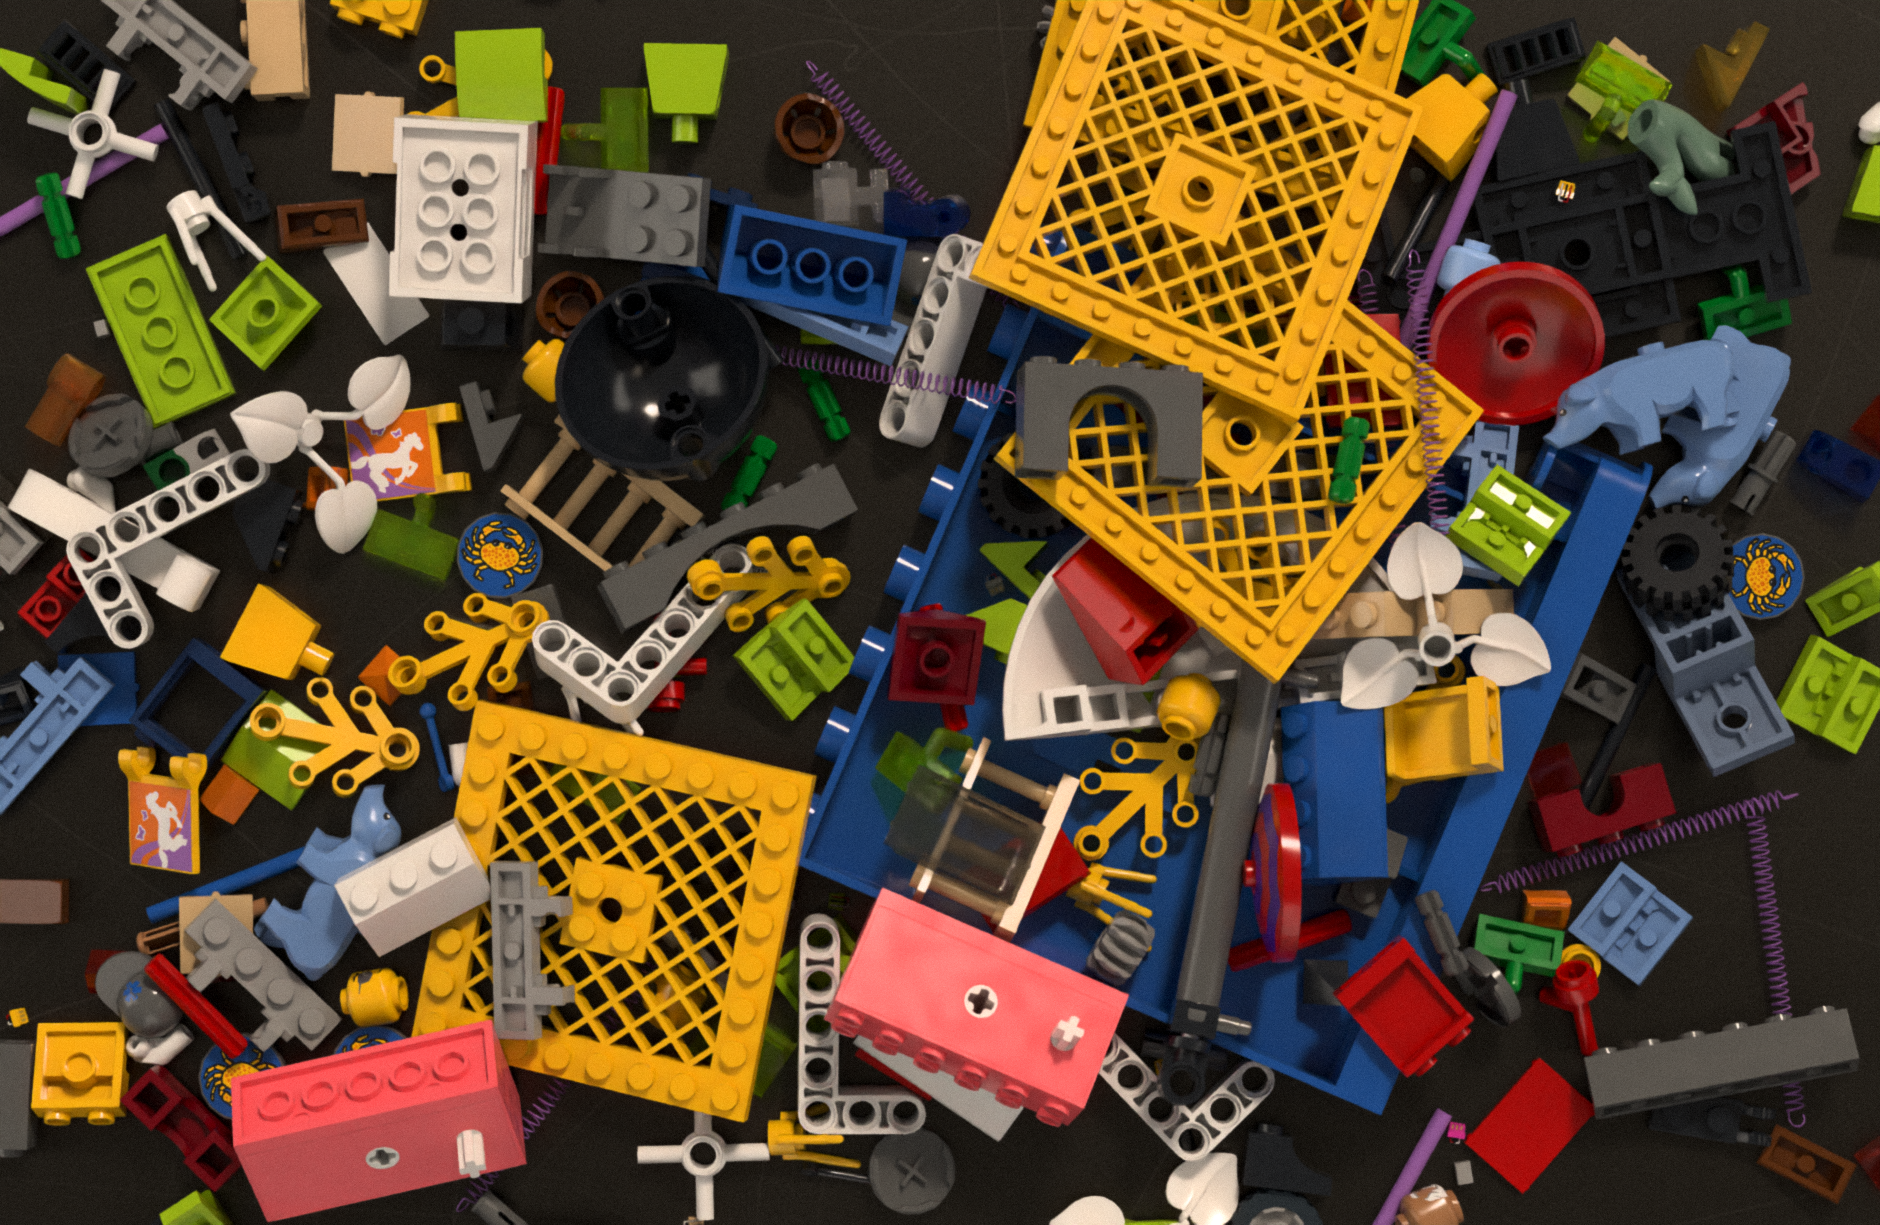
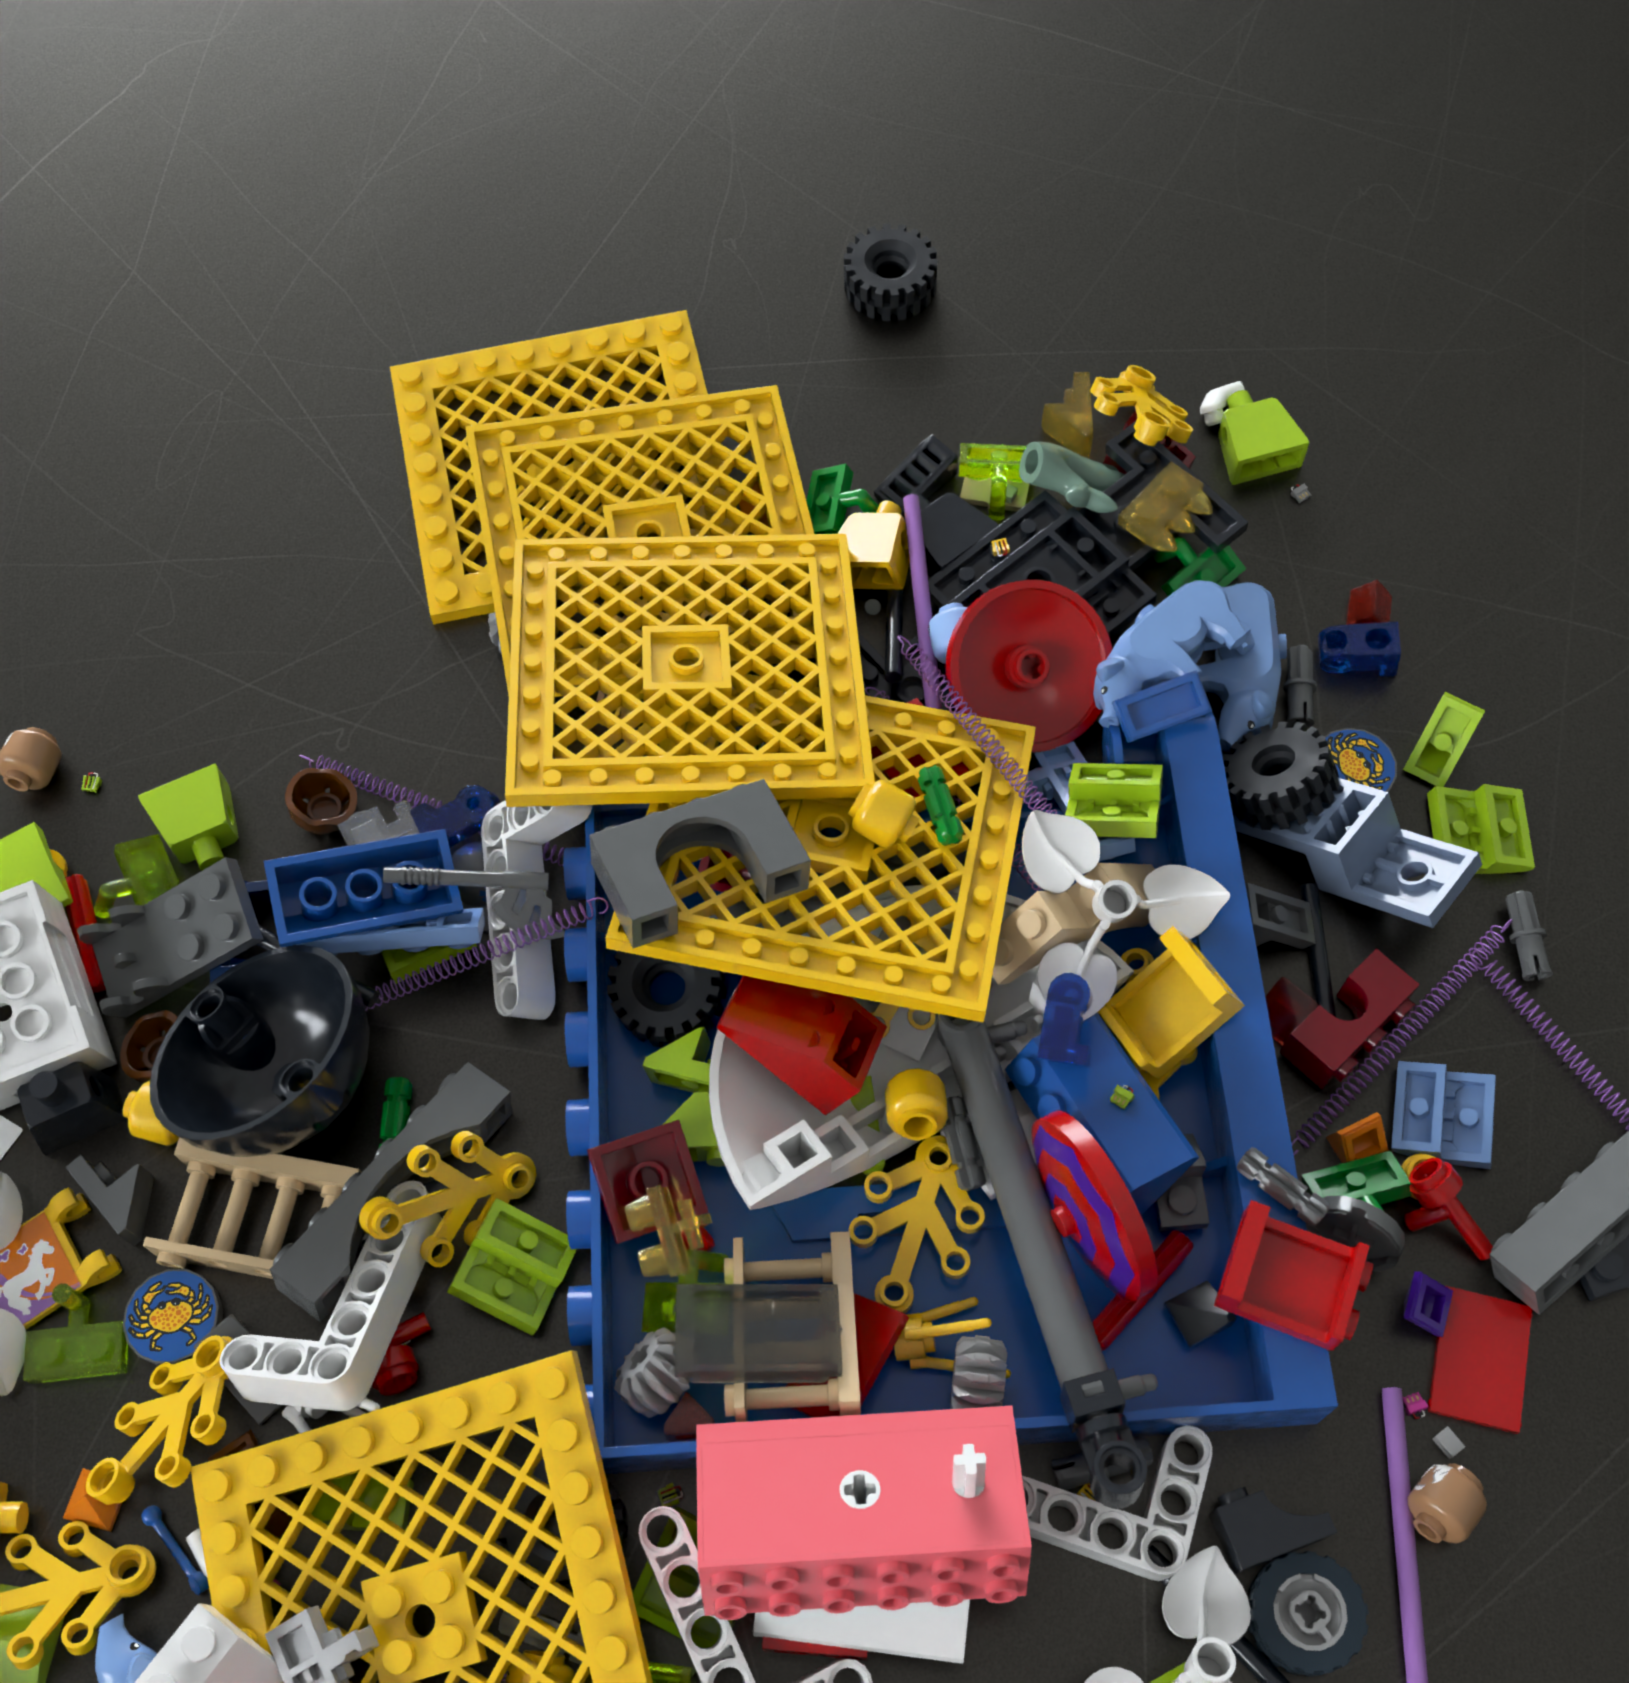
camera: 20 degrees left, 25 degrees down
green axle [798,358,850,442] -> none
light grey piece [984,573,1005,597] -> none
none -> dark grey piece [383,867,565,940]
none -> light grey gear [614,1327,699,1419]
none -> clear yellow hips [624,1185,712,1277]
none -> clear red slope [664,1391,715,1442]
none -> yellow head [847,779,919,848]
none -> clear blue leg [1037,973,1093,1068]
none -> yellow plant [1090,365,1193,446]
none -> lime piece [1110,1085,1135,1110]
none -> blue tile [1112,670,1212,743]
none -> clear yellow plate [1118,461,1213,552]
none -> dark purple slope [1404,1271,1453,1337]
none -> dark grey axle [1505,891,1553,981]

